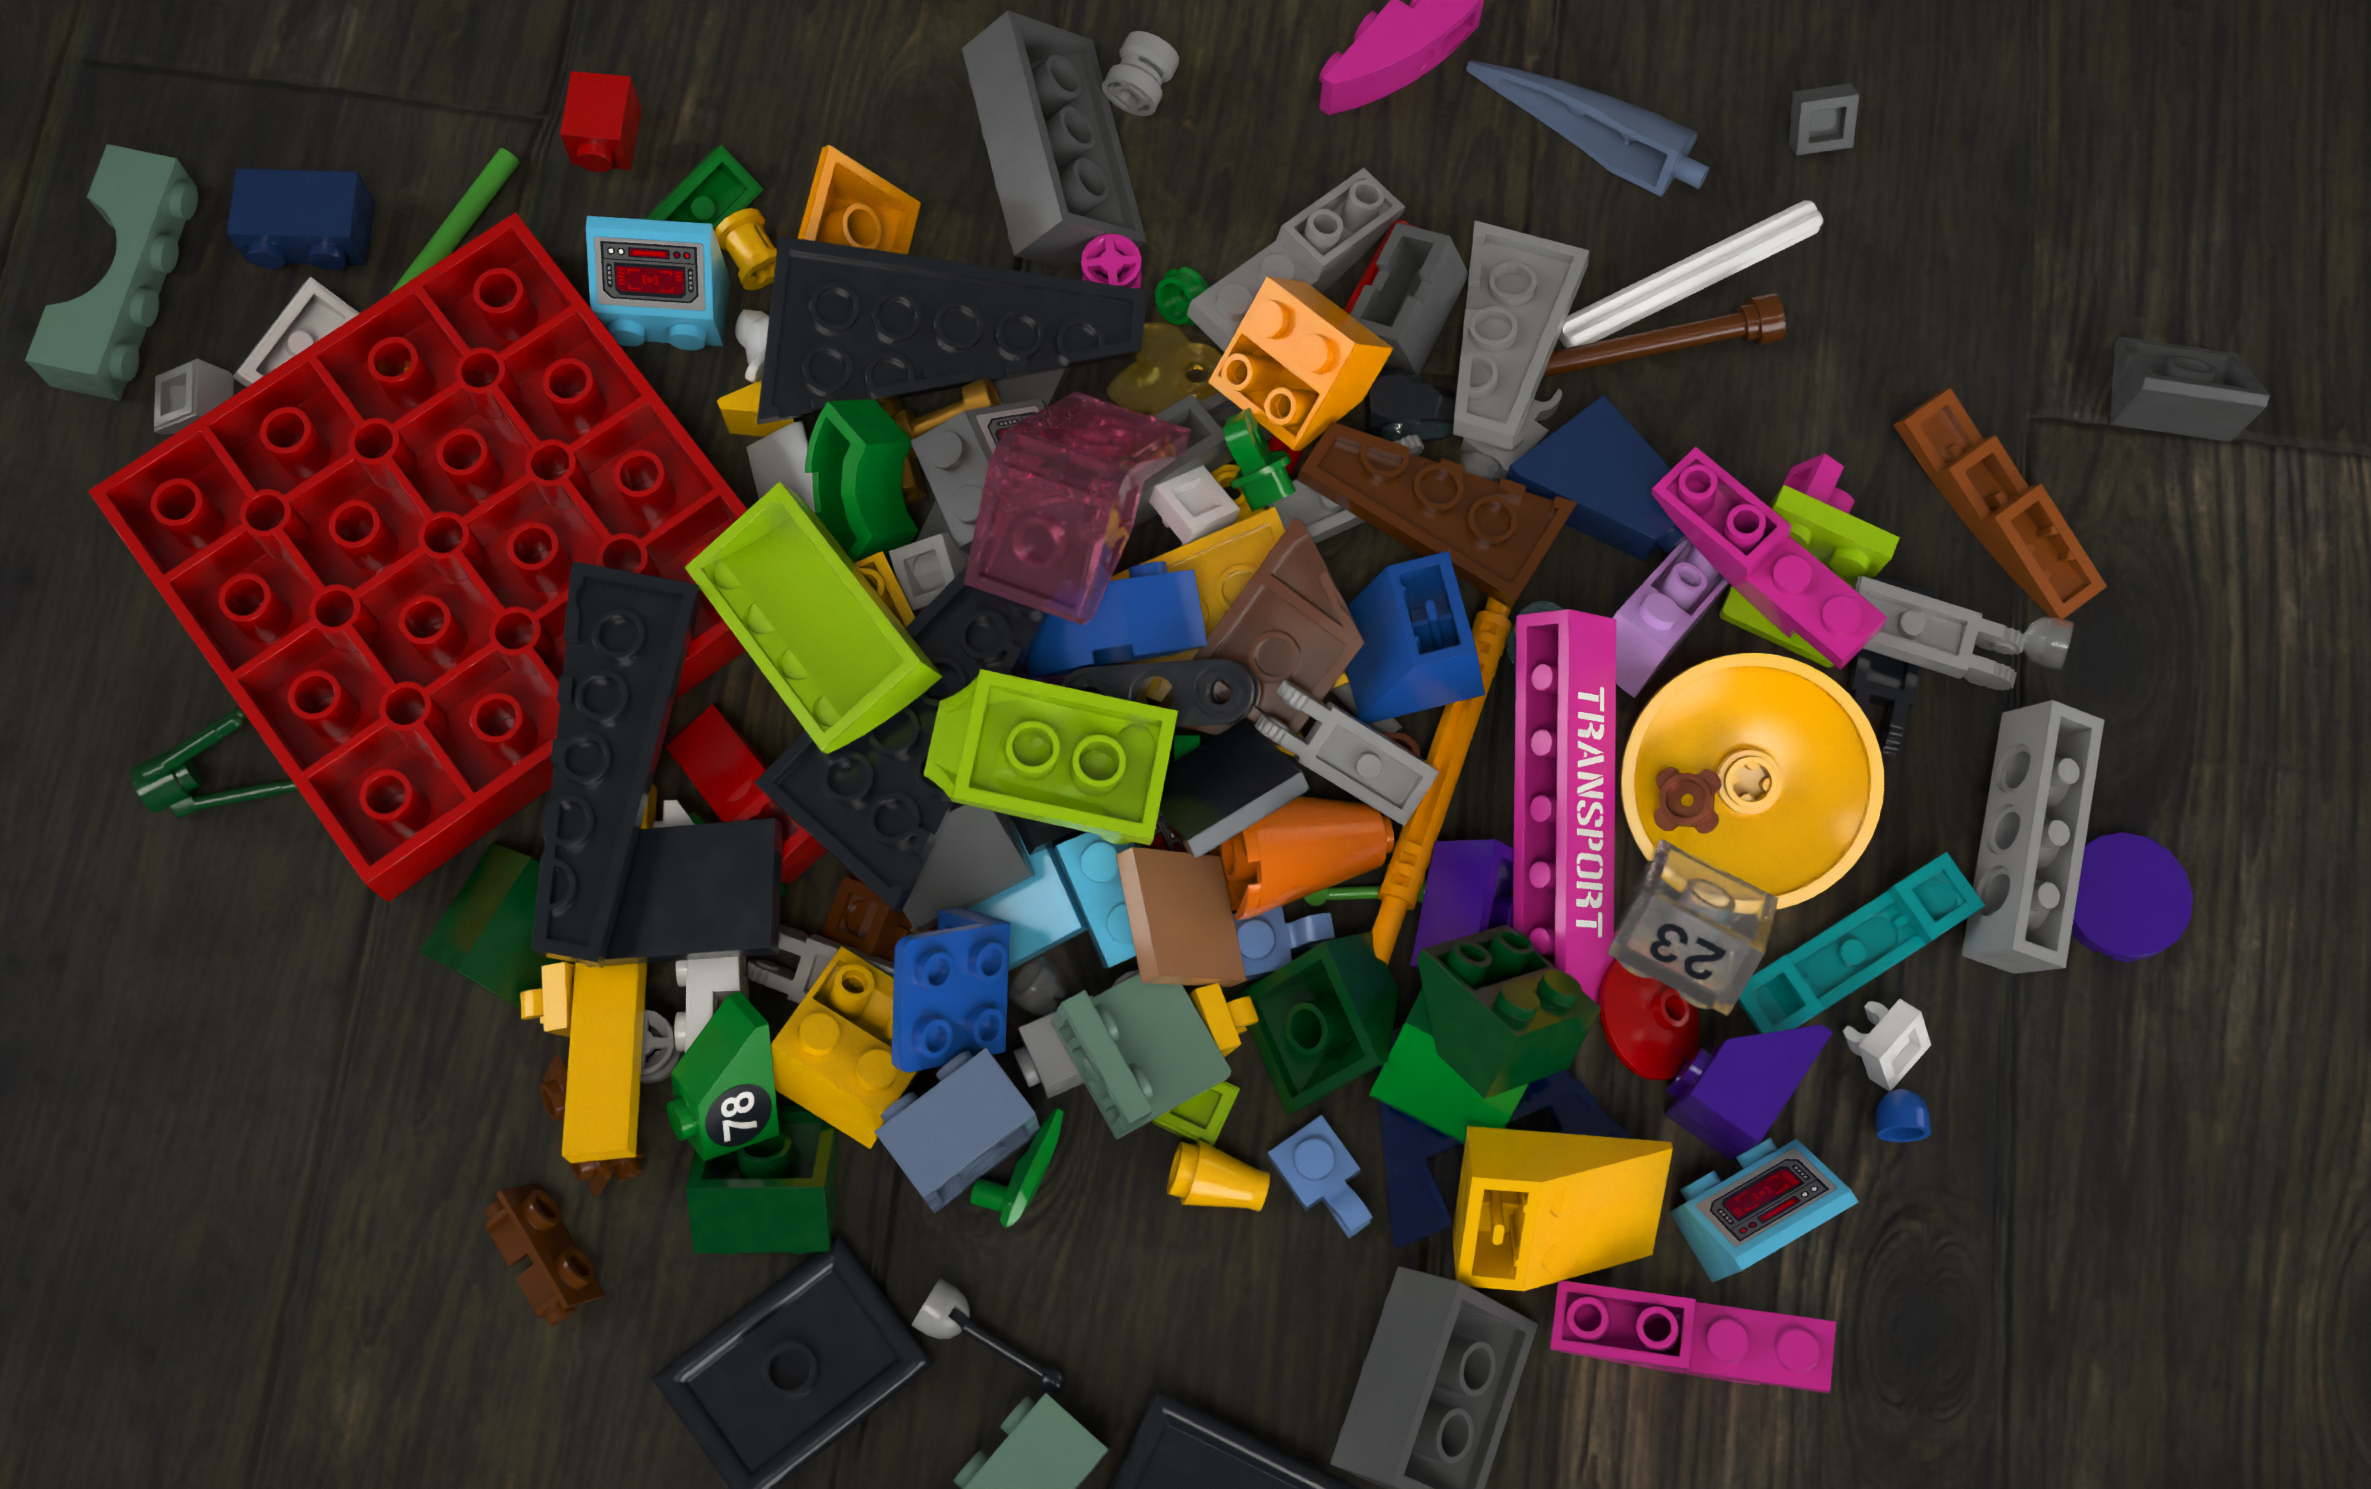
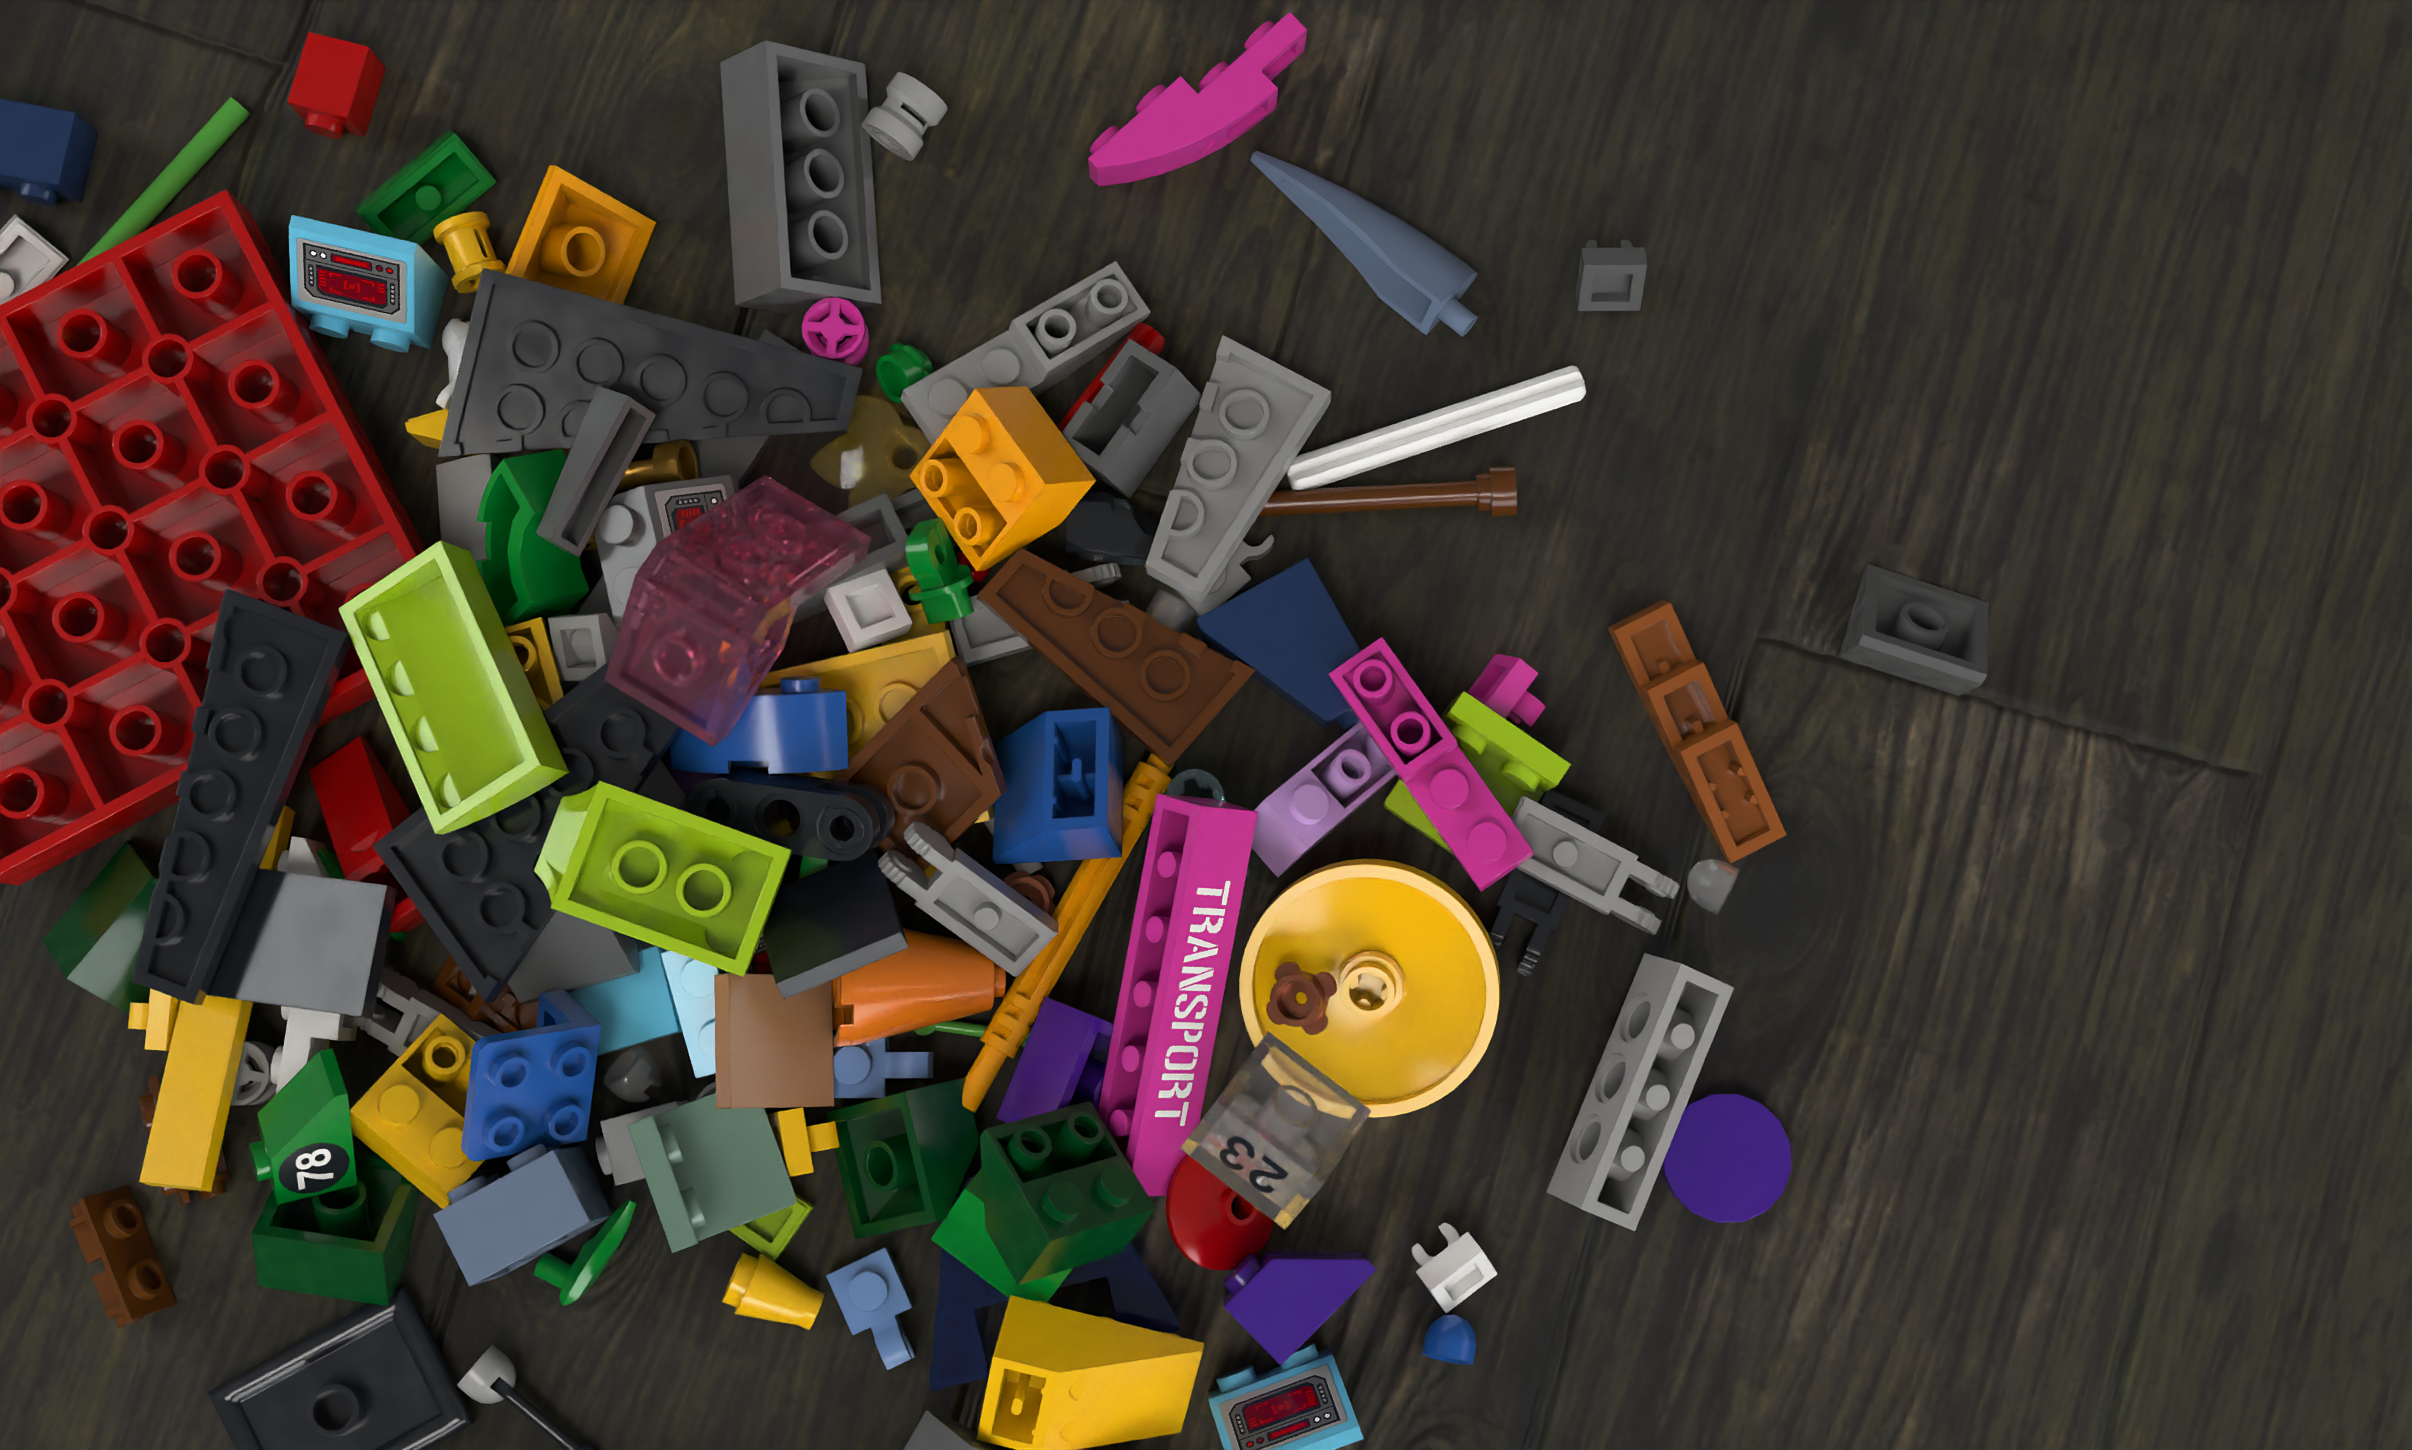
camera: 10 degrees right, 10 degrees up
teal slope [1730,852,1986,1034] -> none
none -> dark grey piece [536,385,656,557]

